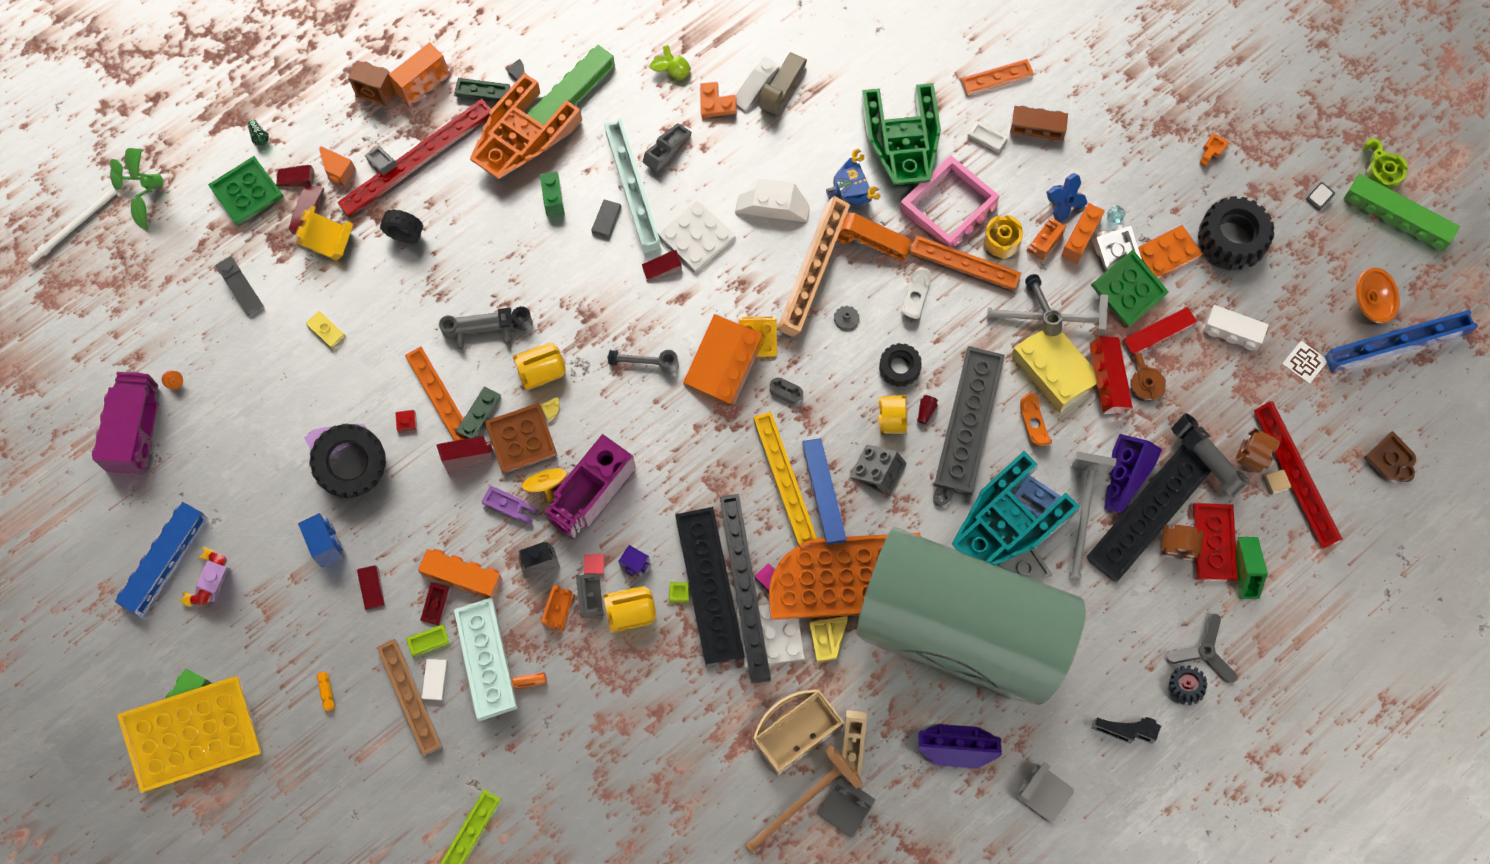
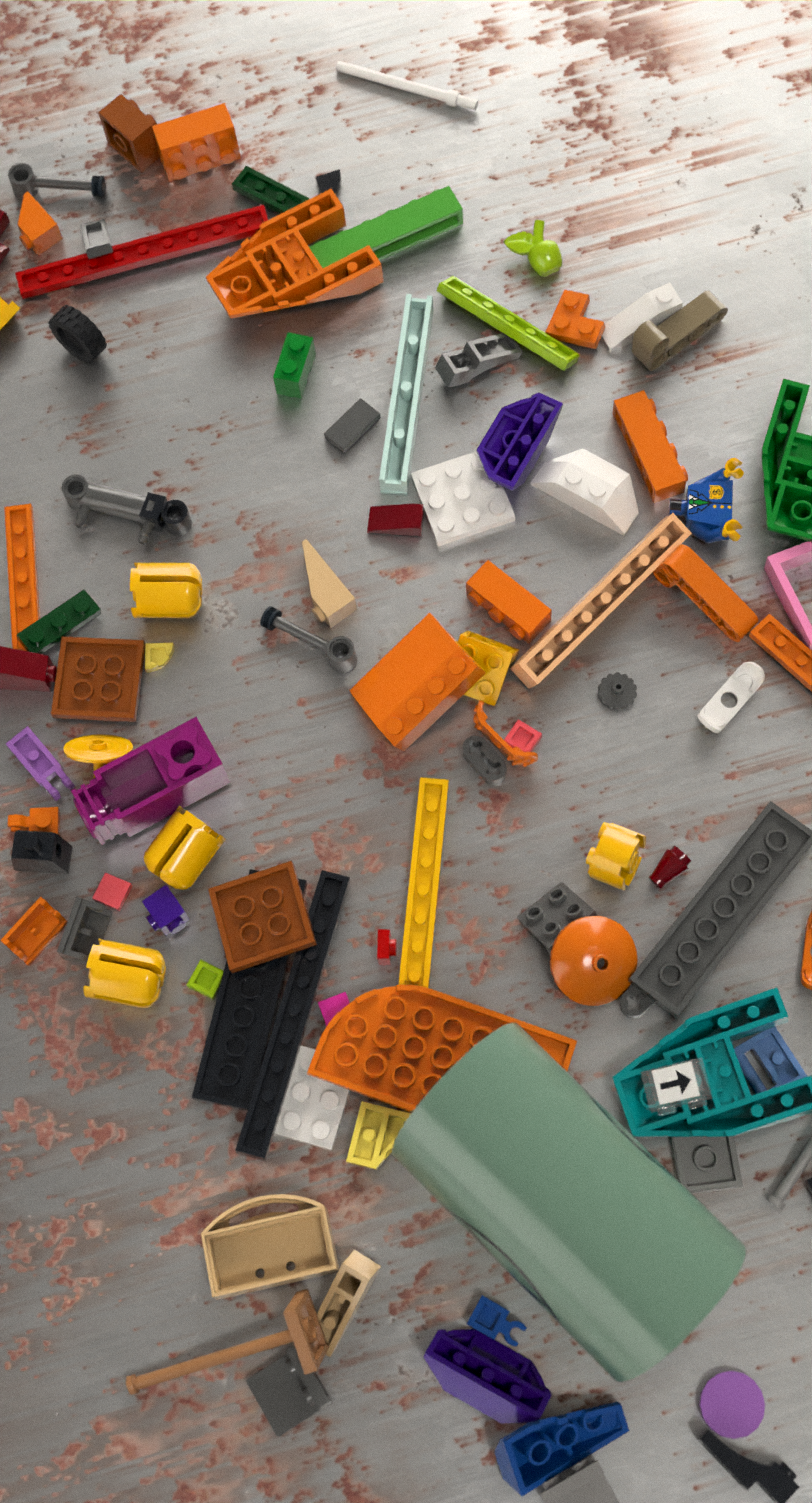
camera: 30 degrees right, 0 degrees up
tile [802,438,847,545] -> none
black tyre [879,343,922,387] -> none
none -> dark grey piece [8,163,106,199]
none -> orange plate [8,807,60,836]
none -> yellow cylinder [144,805,226,890]
none -> dark orange plate [208,861,317,973]
none -> tan slope [302,539,357,629]
none -> red plate [377,929,397,966]
none -> lime tile [436,276,580,371]
none -> orange brick [466,560,552,644]
none -> blue plate [467,1295,527,1347]
none -> orange piece [473,700,538,767]
none -> dark purple wedge [476,392,563,490]
none -> blue wedge [494,1401,629,1497]
none -> coral tile [504,719,542,752]
none -> orange dish [550,916,637,1006]
none -> orange brick [613,390,688,503]
none -> brick [641,1058,713,1116]
none -> medium lavender tile [699,1371,765,1439]

